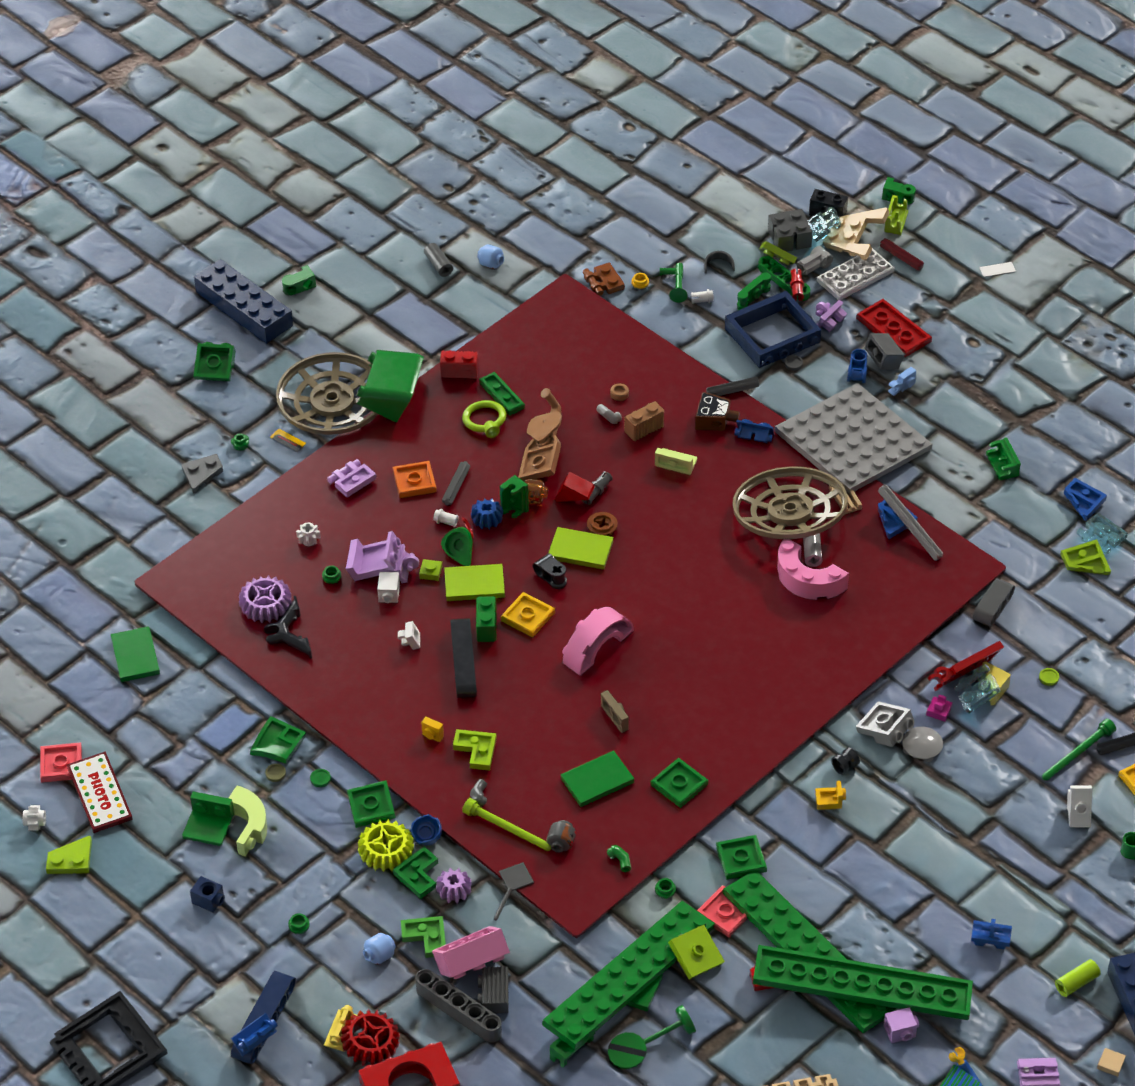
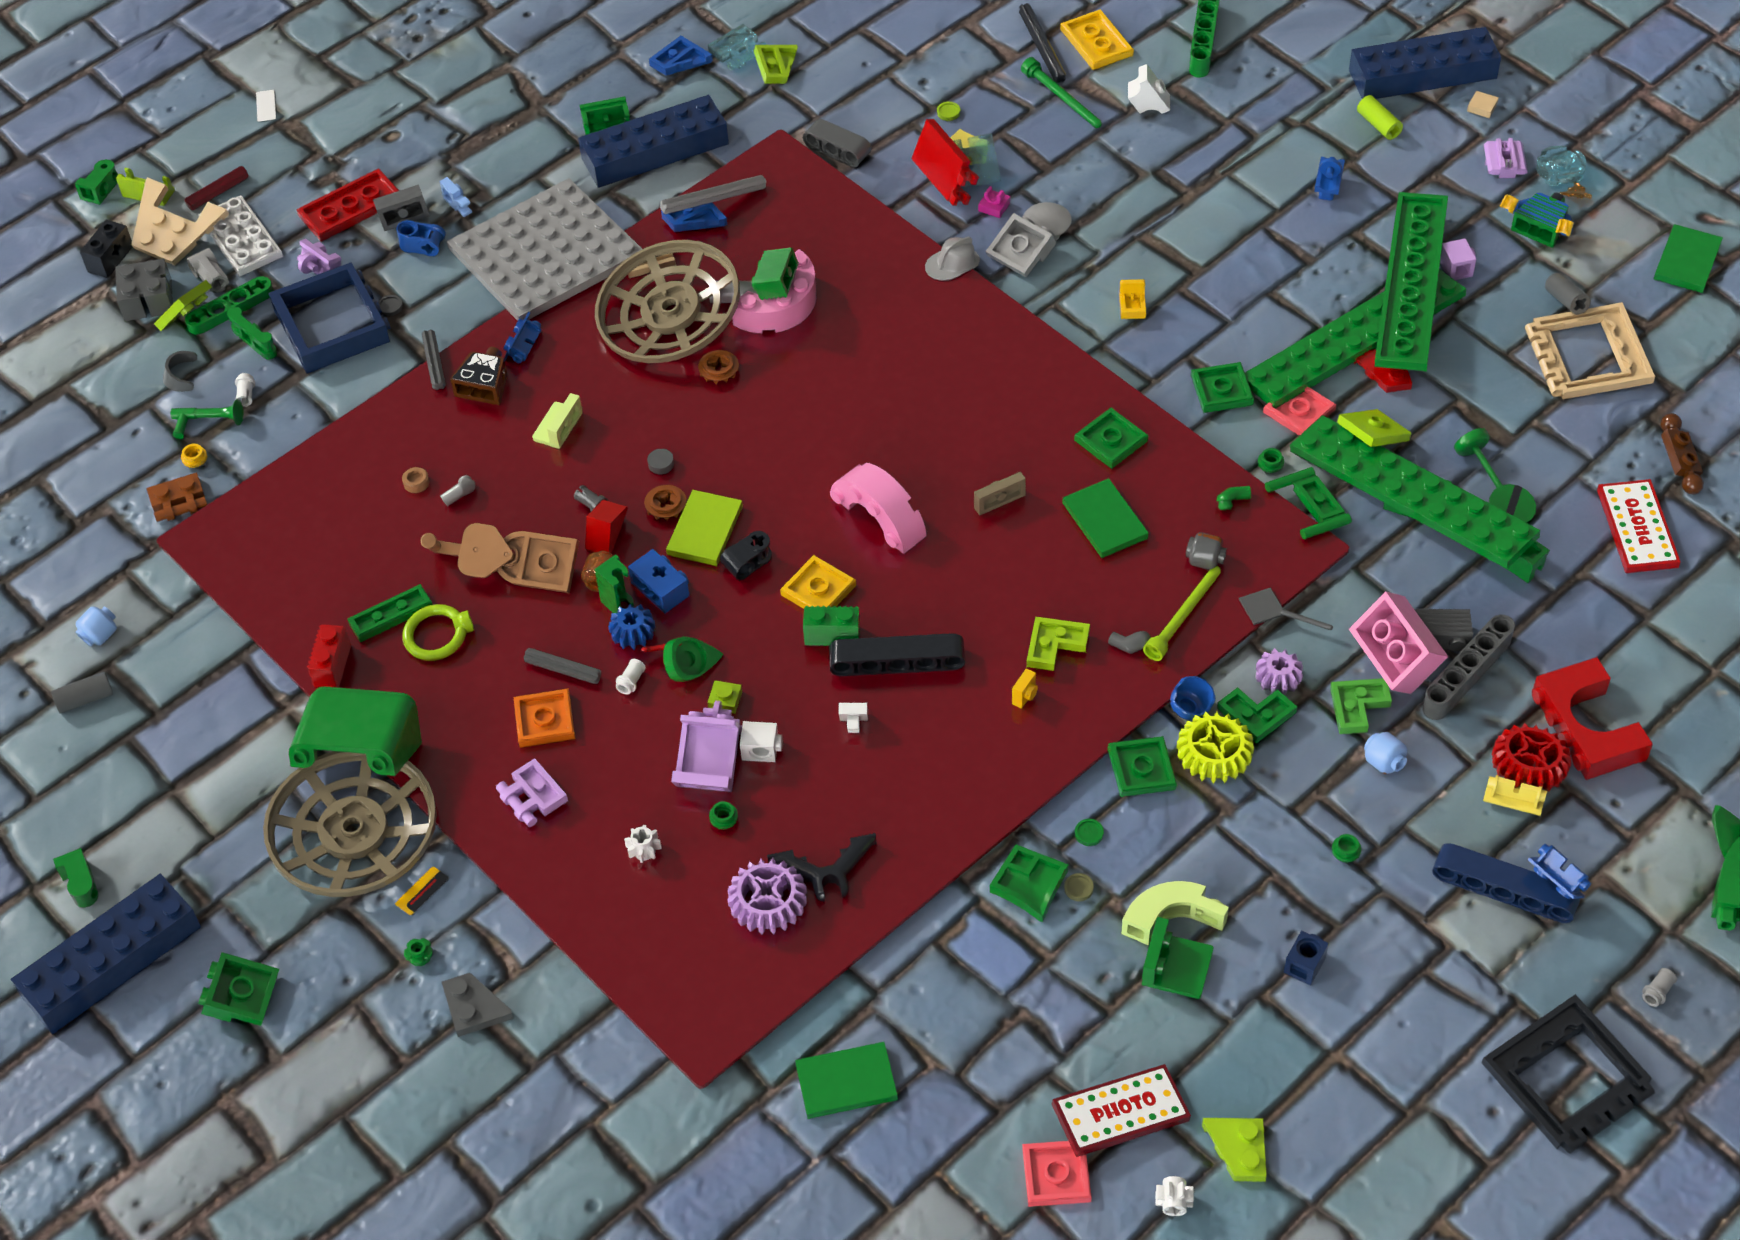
camera: 85 degrees left, 5 degrees up
lime tile [444,564,505,601] -> none
medium nougat brick [624,401,664,441] -> none
red pin [790,268,804,301] -> none
clear light blue plate [808,207,841,242] -> none
black wheel [831,747,860,775] -> none
none -> dark blue brick [578,95,729,188]
none -> blue brick [628,549,690,614]
none -> dark grey tile [647,449,674,474]
none -> dark orange gear [698,350,739,384]
none -> green brick [752,248,799,300]
none -> light grey piece [925,236,980,281]
none -> green plate [1265,467,1352,539]

